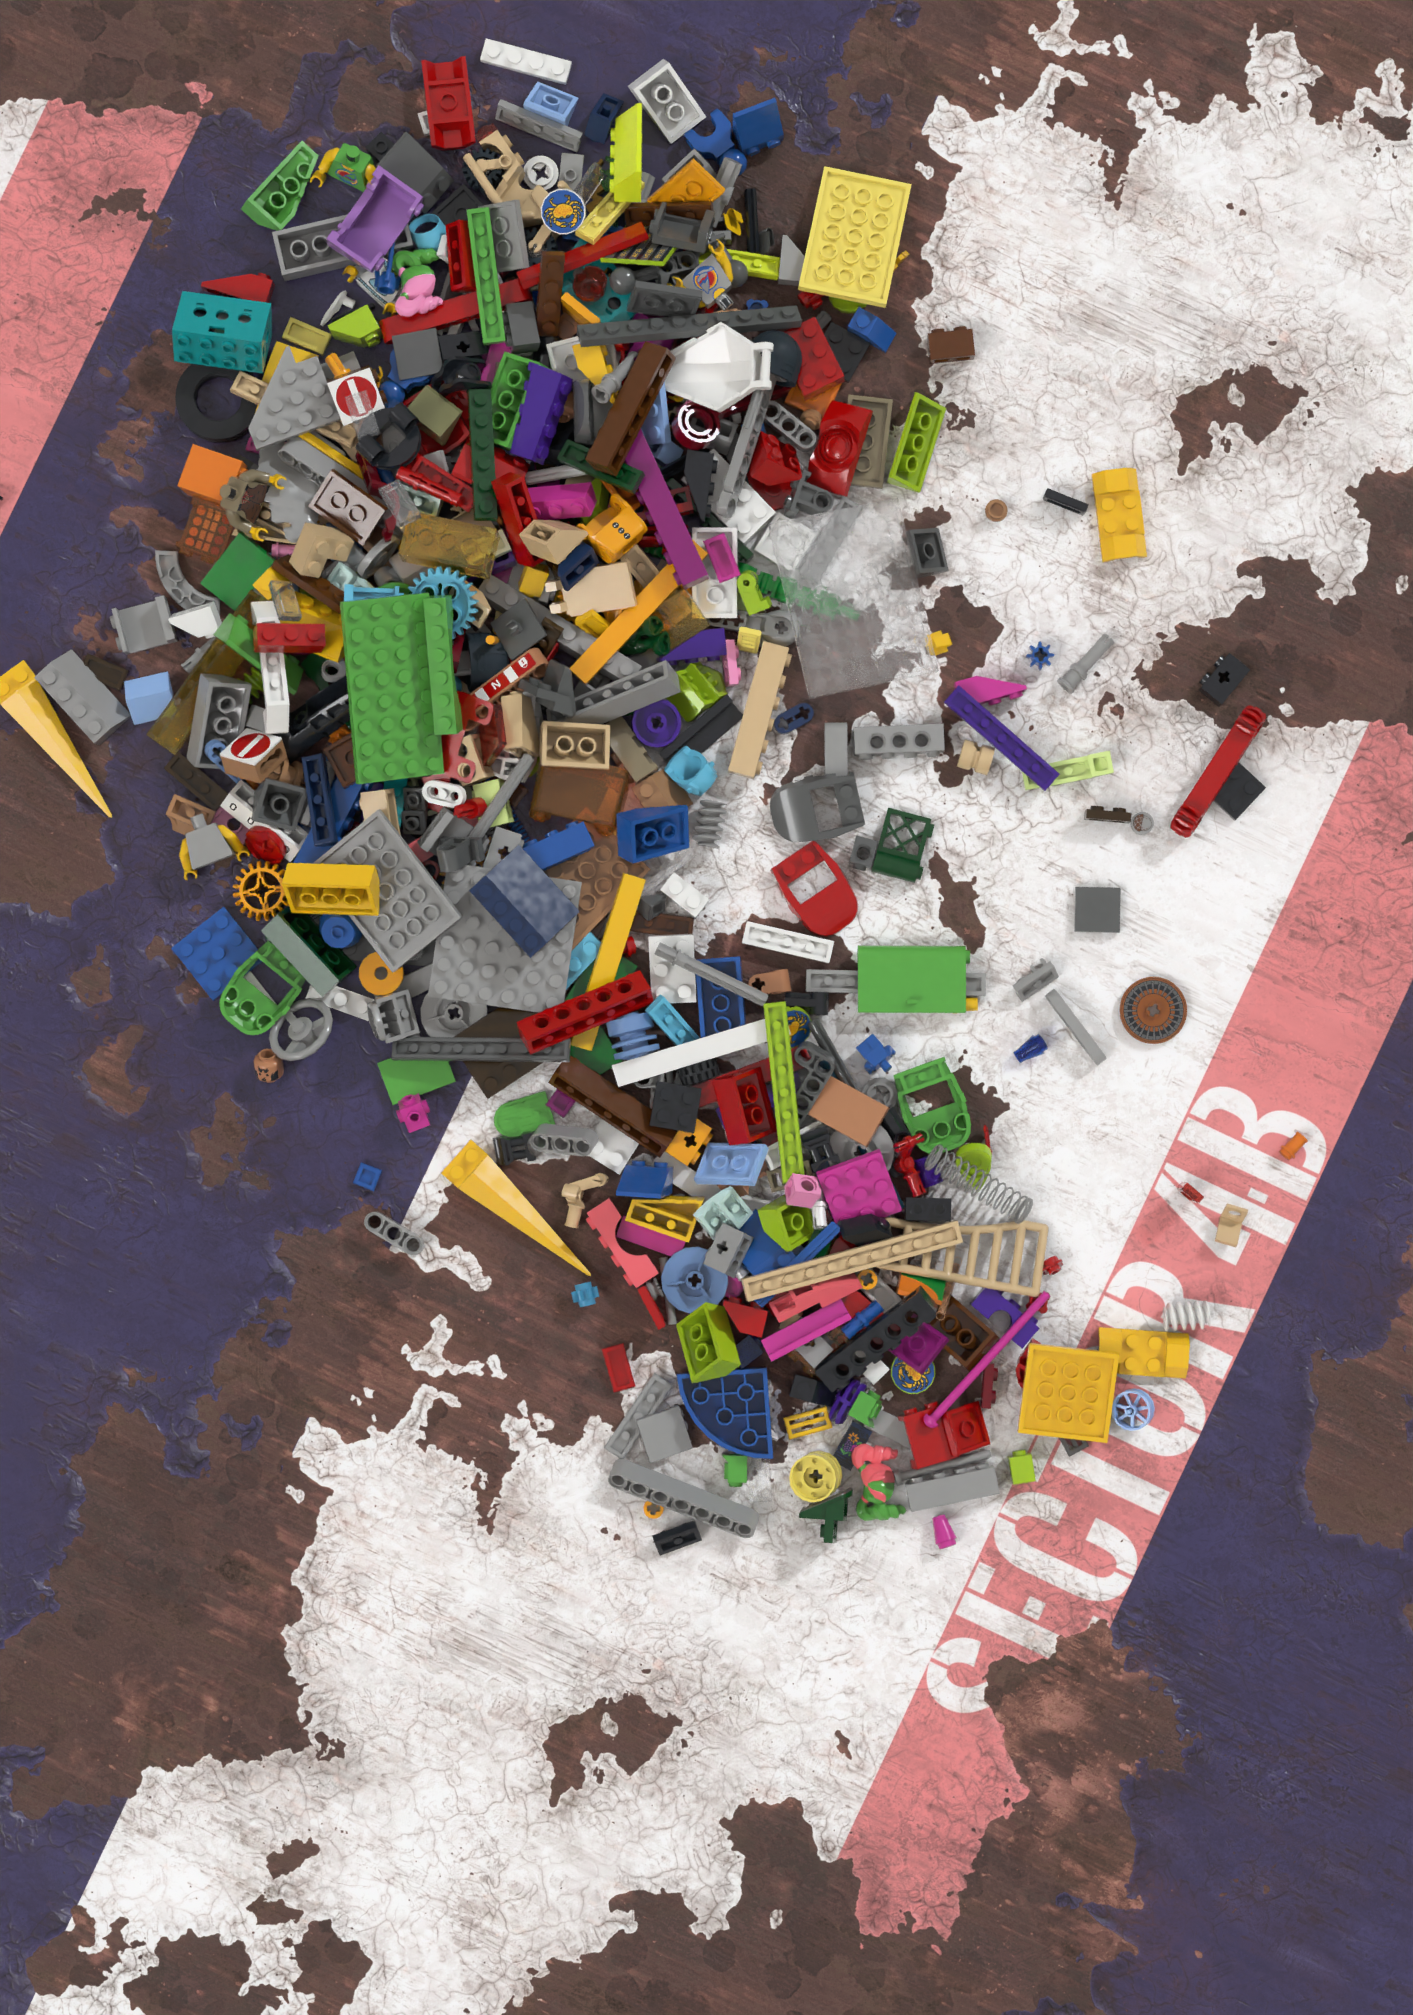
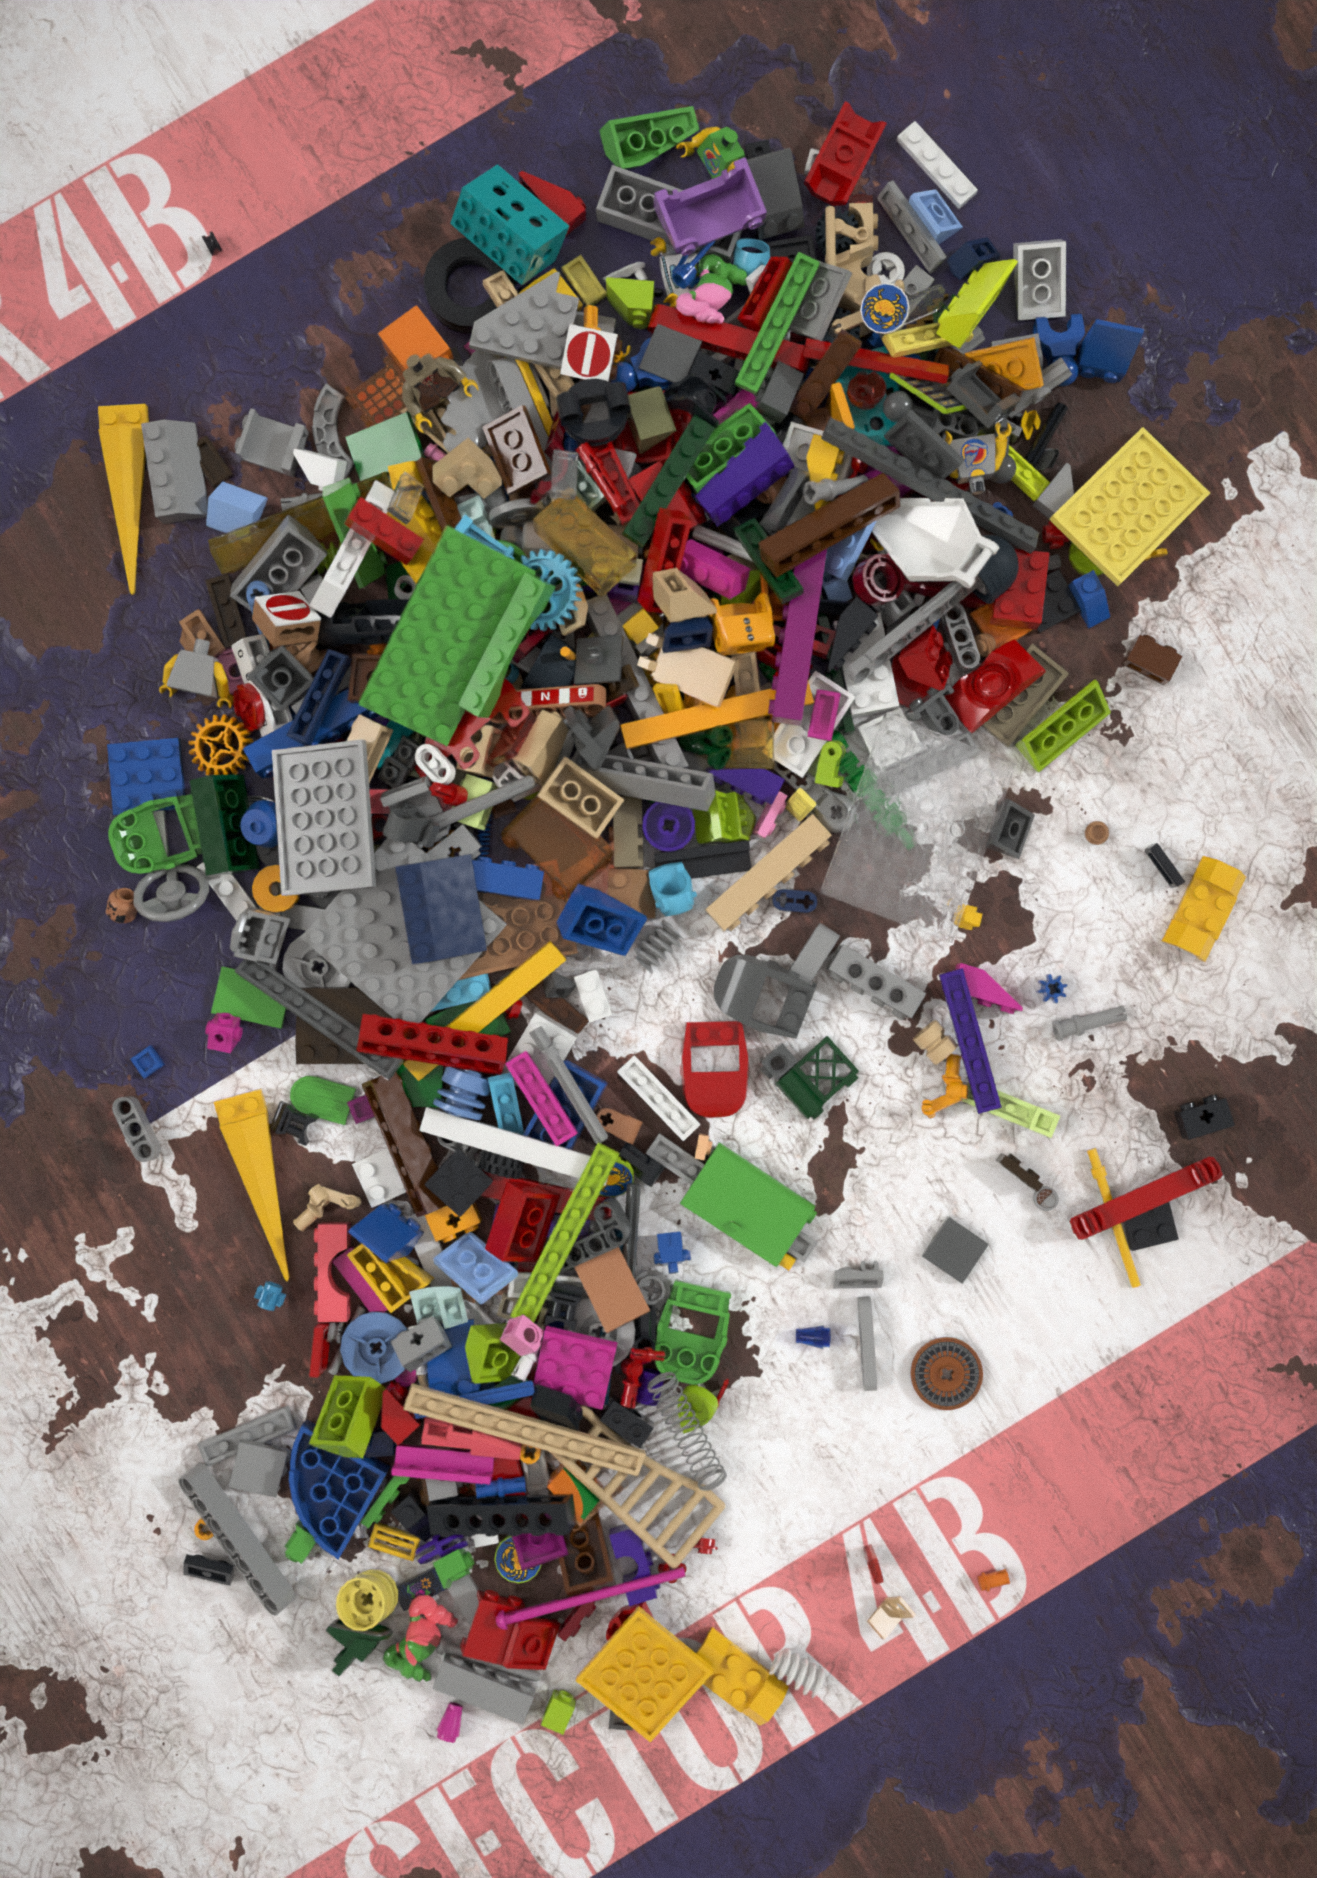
camera: 30 degrees right, 0 degrees up
yellow slope [282,863,380,916] -> none
clear tile [345,390,380,440] -> none
light grey beam [529,1123,598,1156] -> none
red tile [602,1343,636,1393] -> none
light blue wheel [1112,1388,1155,1431] -> none
none -> bright green plate [361,1476,410,1528]
none -> dark pink plate [505,1050,578,1147]
none -> light nougat plate [694,1133,712,1160]
none -> light orange pin [922,1054,968,1118]
none -> yellow bar [1087,1148,1141,1288]

